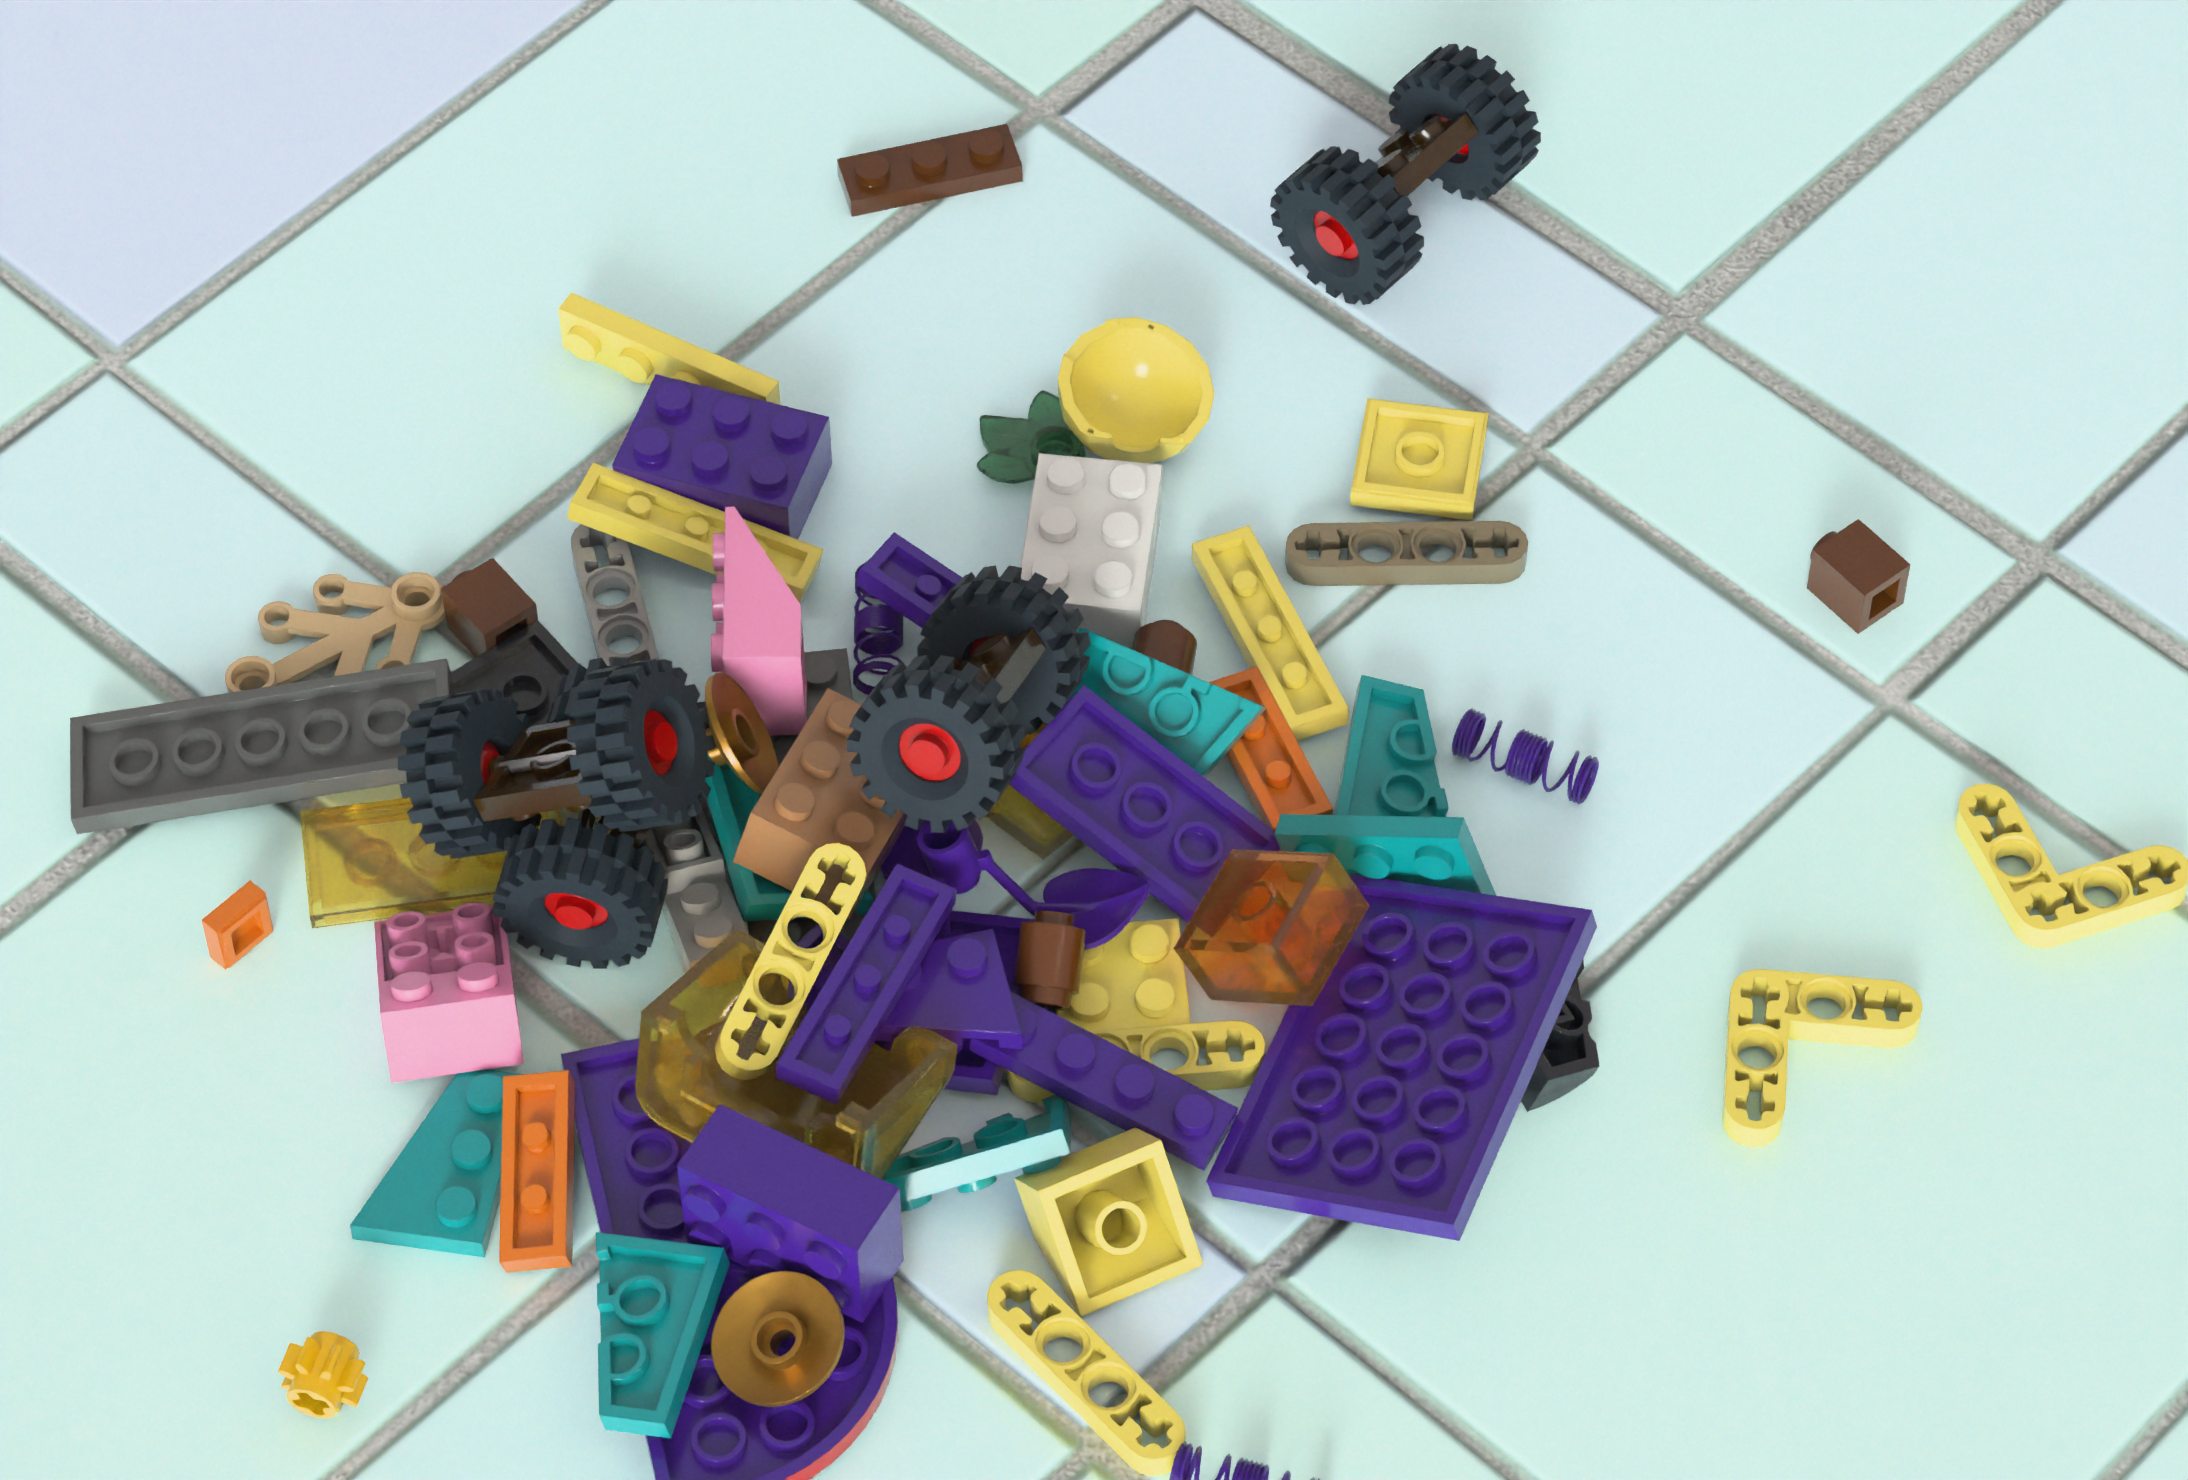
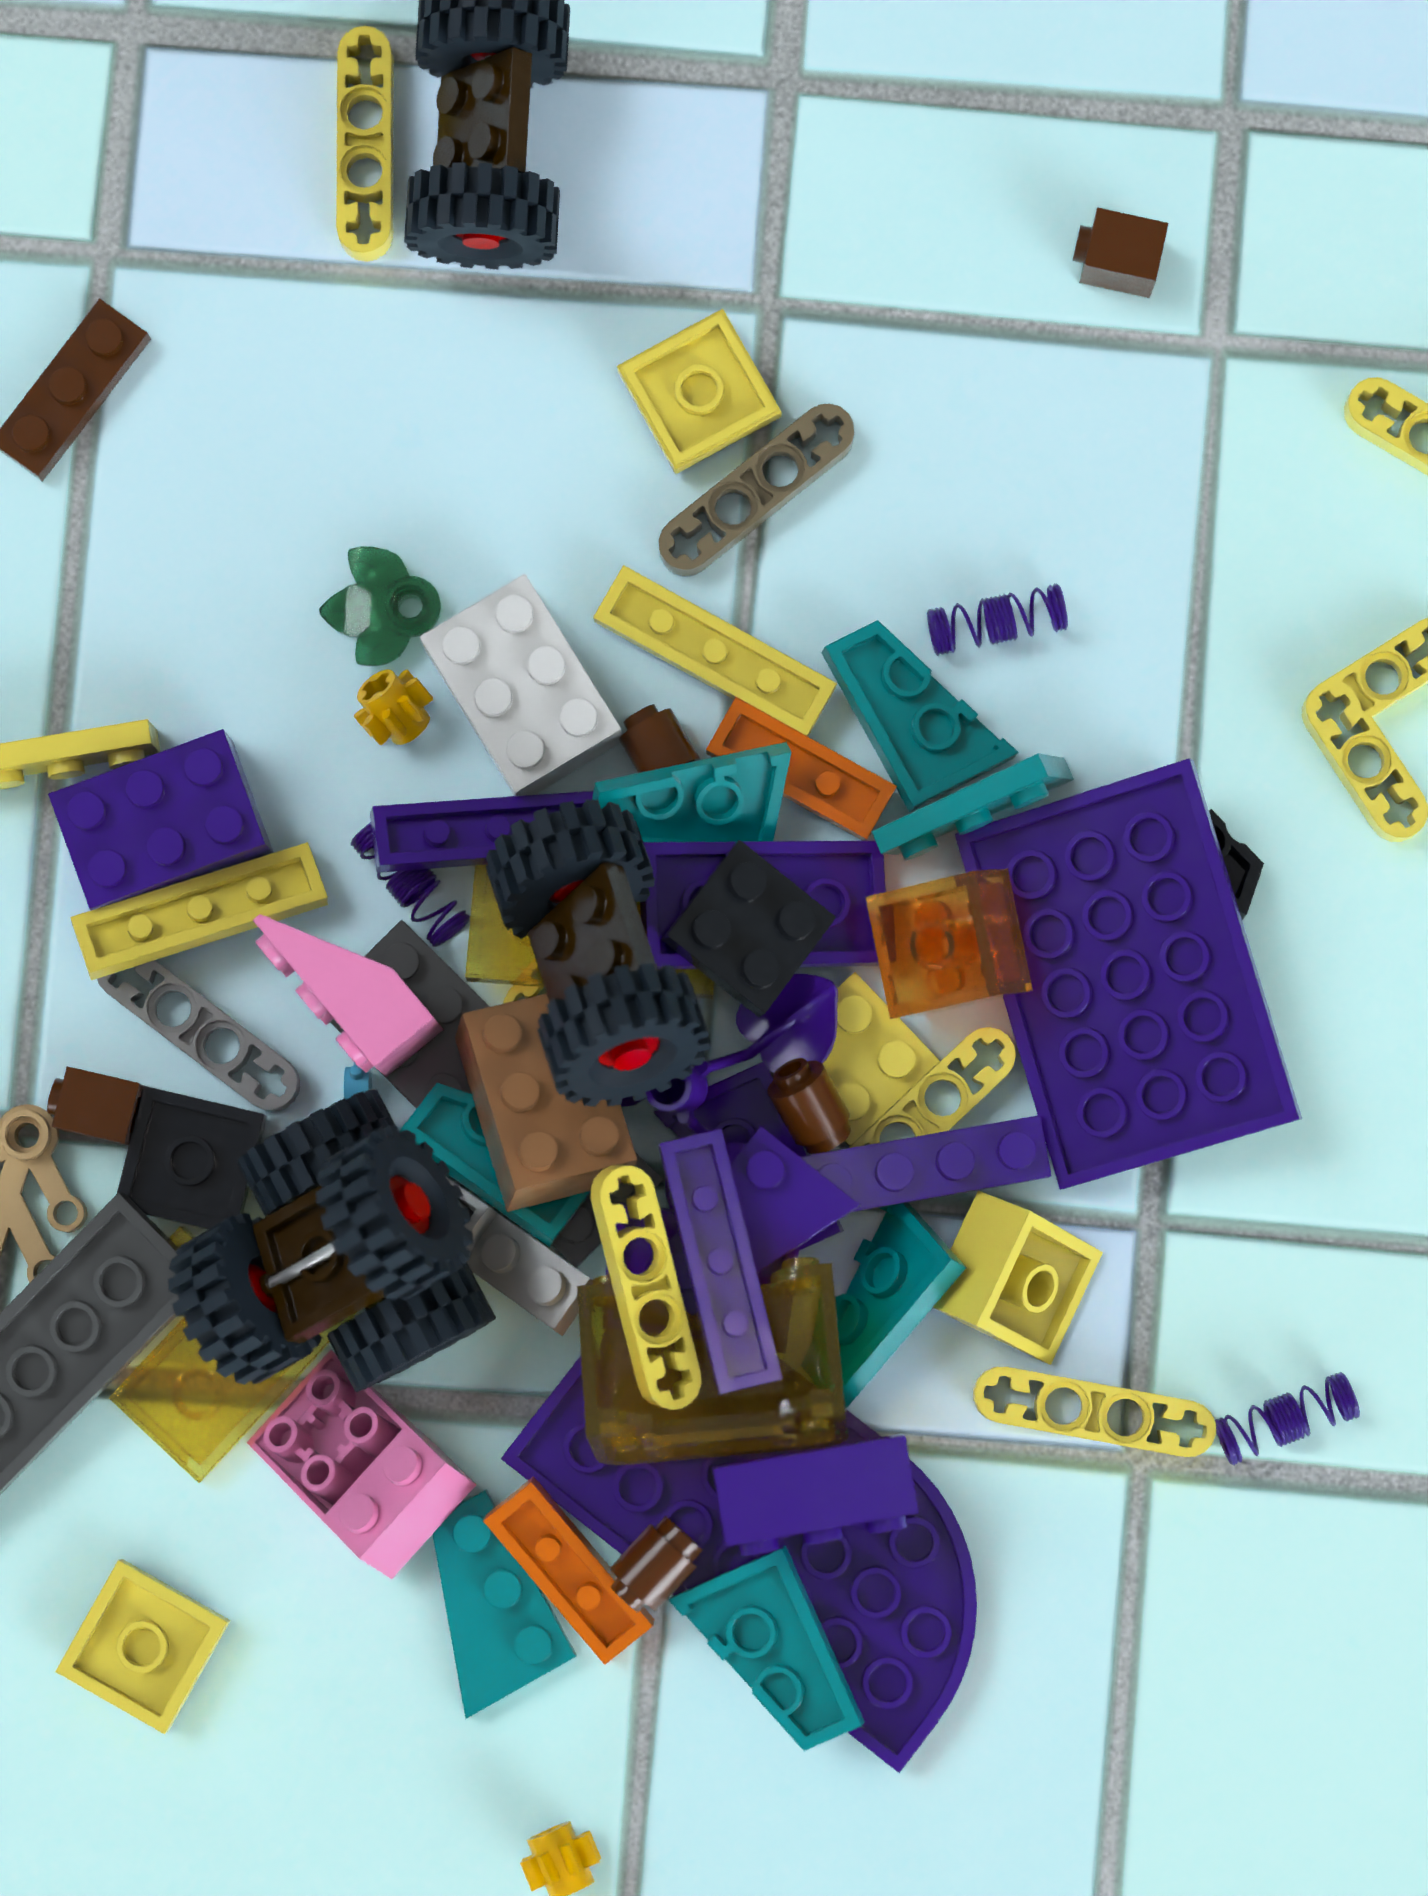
camera: 35 degrees left, 30 degrees up
orange tile [202,880,274,970] -> none
pearl gold dish [705,673,779,794] -> none
pearl gold dish [711,1271,845,1407] -> none
light yellow cylinder [1058,317,1214,463] -> none
none -> light yellow plate [55,1559,231,1734]
none -> light yellow beam [336,26,394,262]
none -> yellow gear [354,669,433,745]
none -> reddish brown brick [609,1516,703,1613]
none -> black plate [661,840,836,1017]

